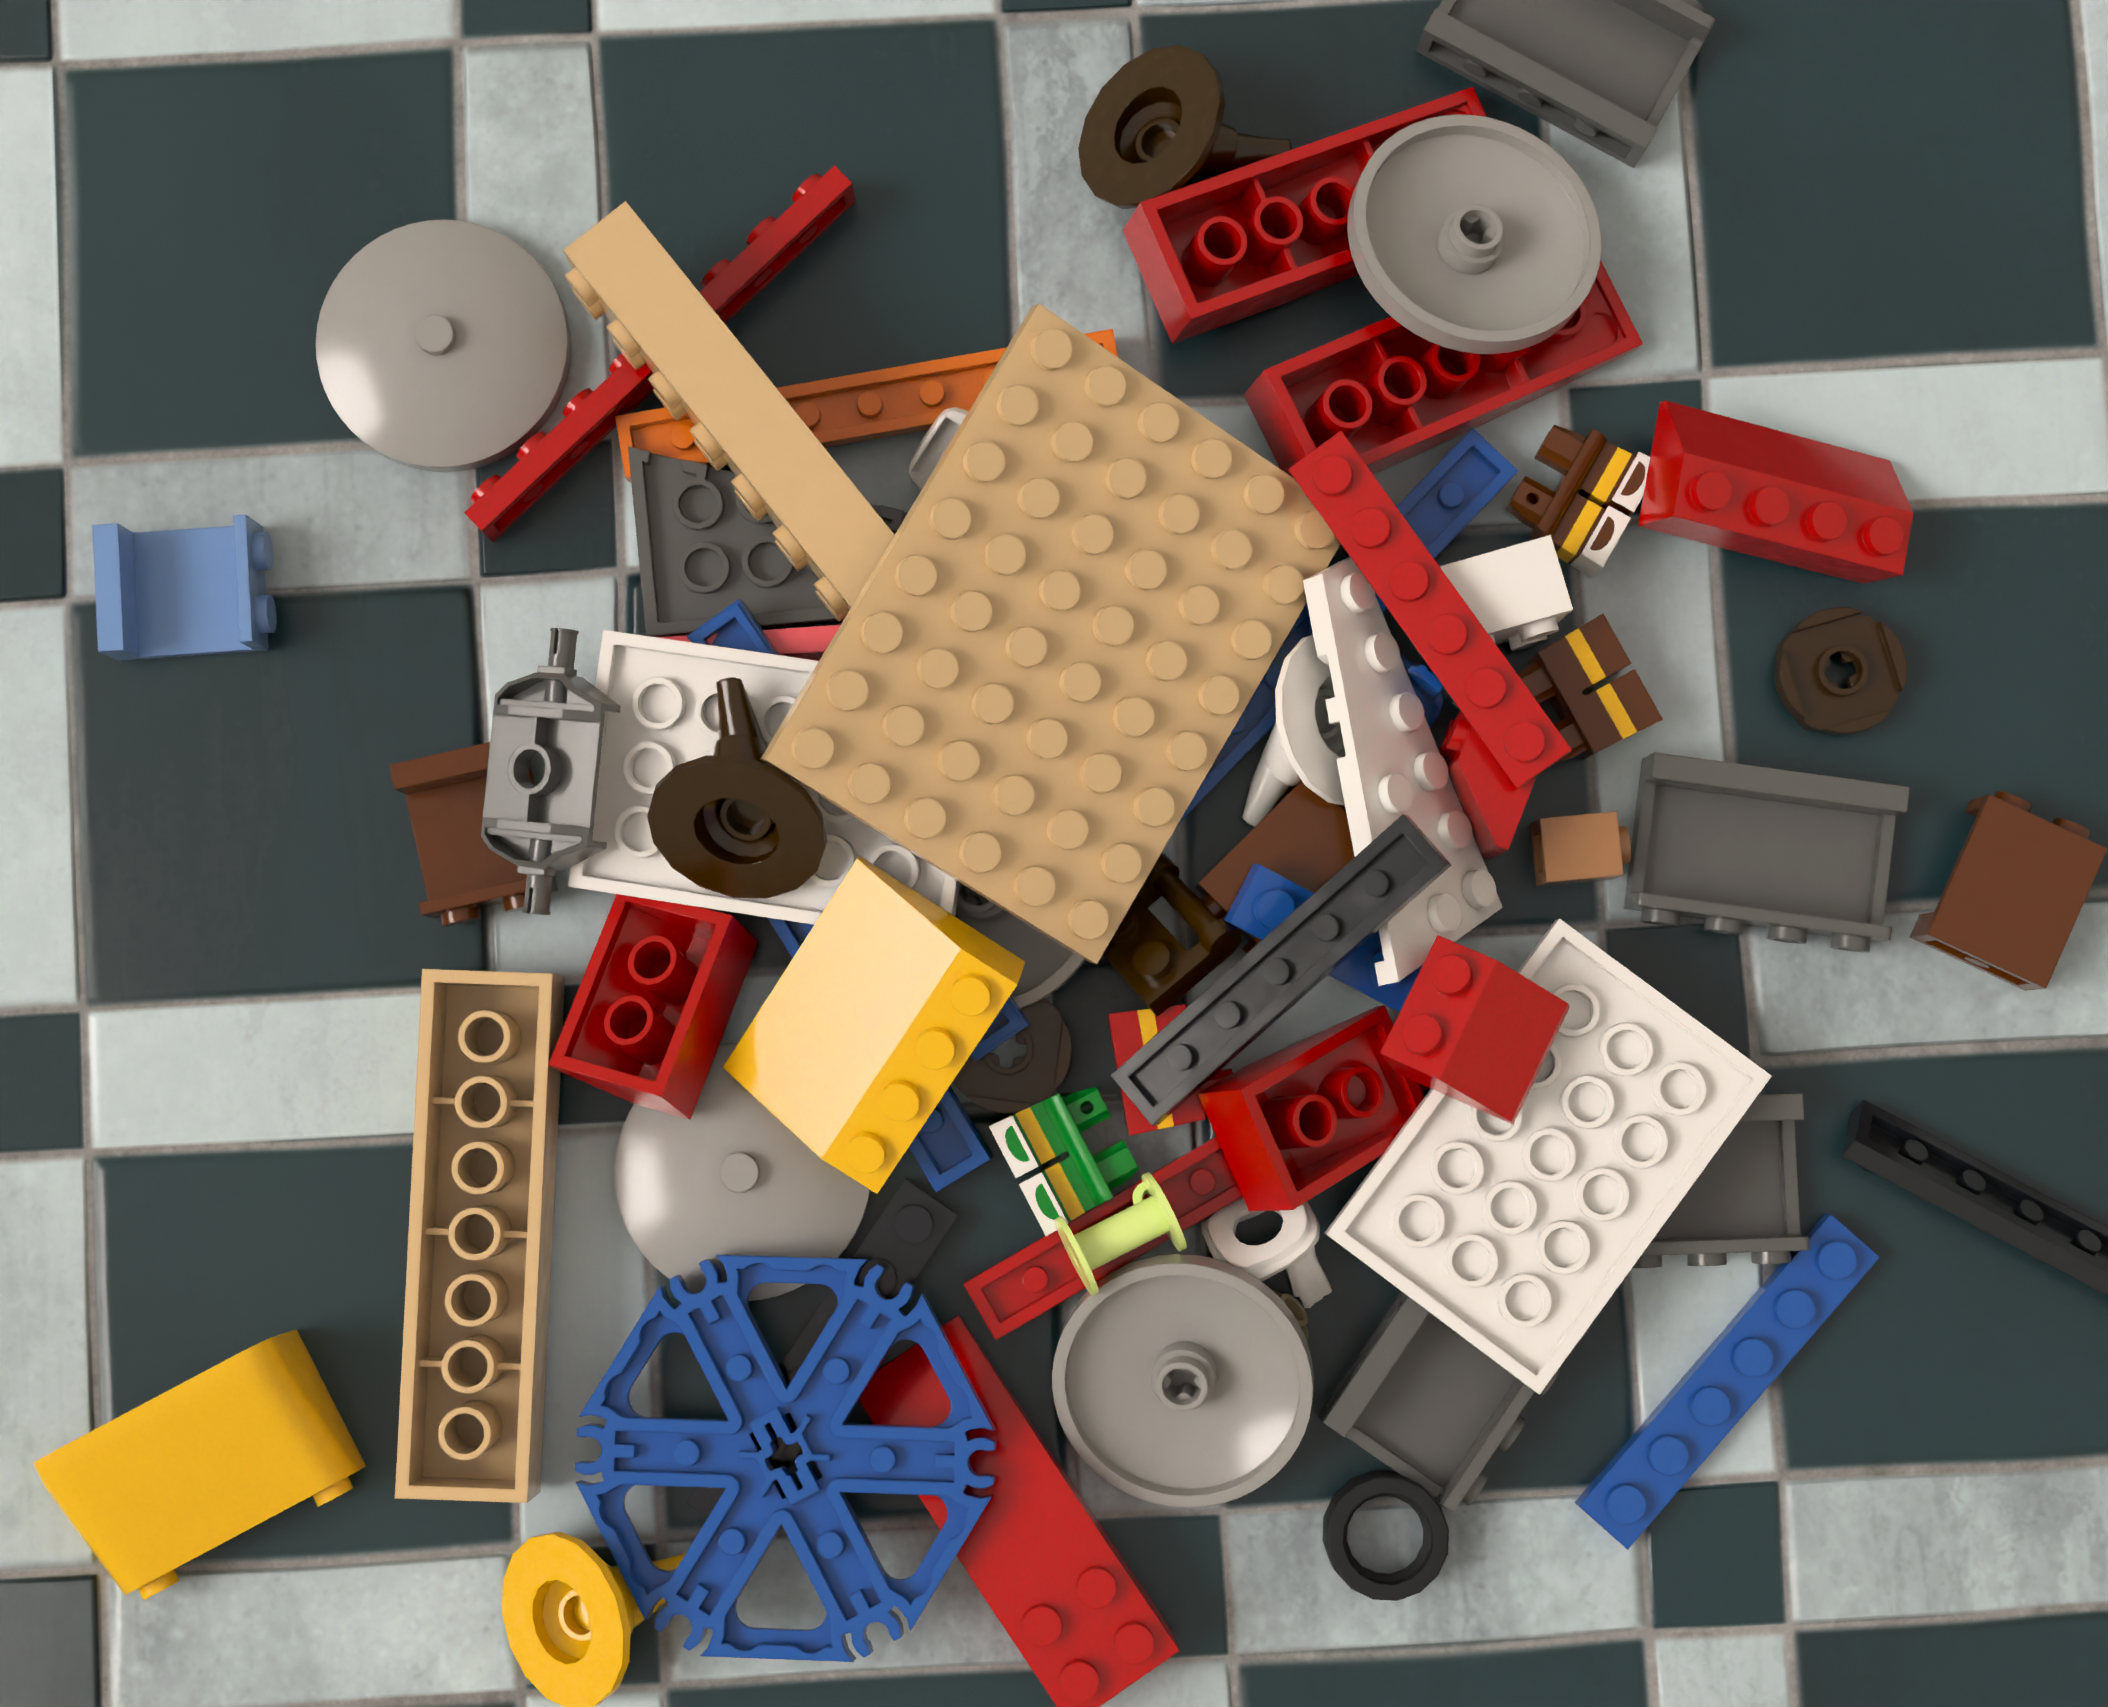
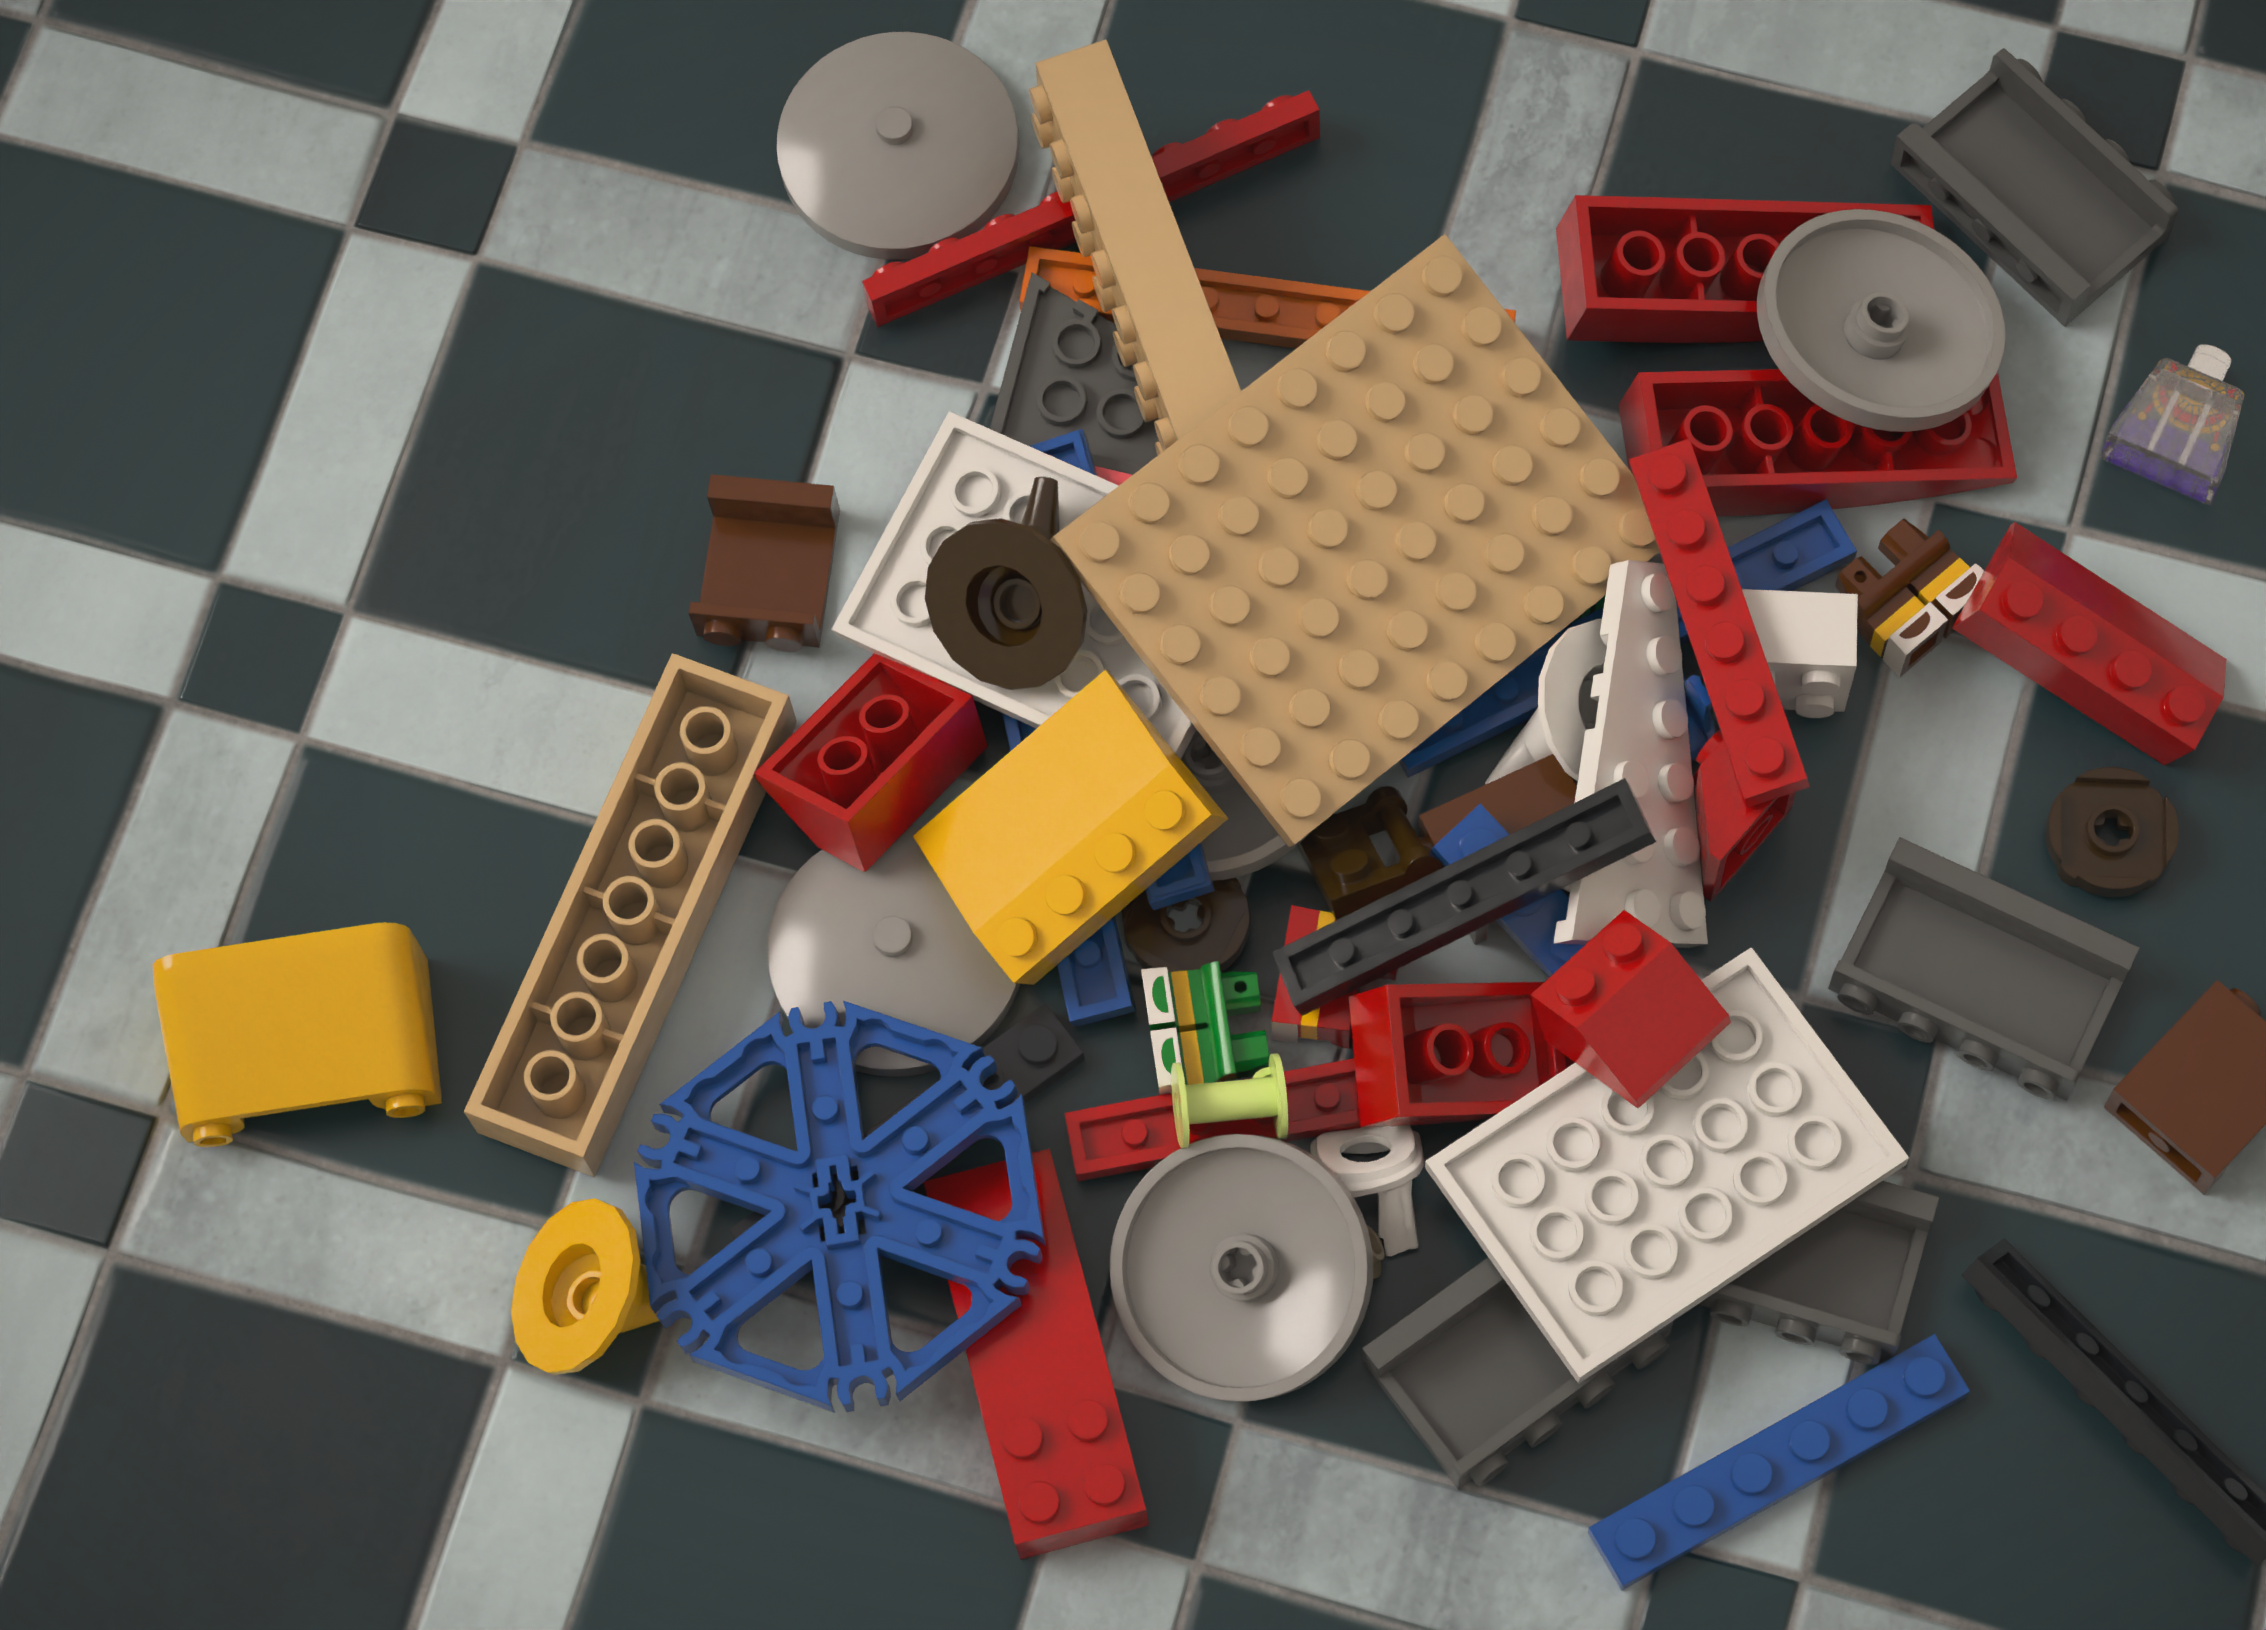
camera: 30 degrees right, 15 degrees down
medium blue panel [92,514,277,661] -> none
plate [481,628,621,915] -> none
dark brown piece [1078,45,1292,209] -> none
black tyre [1322,1470,1449,1601] -> none
reddish brown hips [1518,614,1663,764] -> none
medium nougat brick [1530,811,1631,887] -> none
none -> clear torso [2100,345,2244,505]

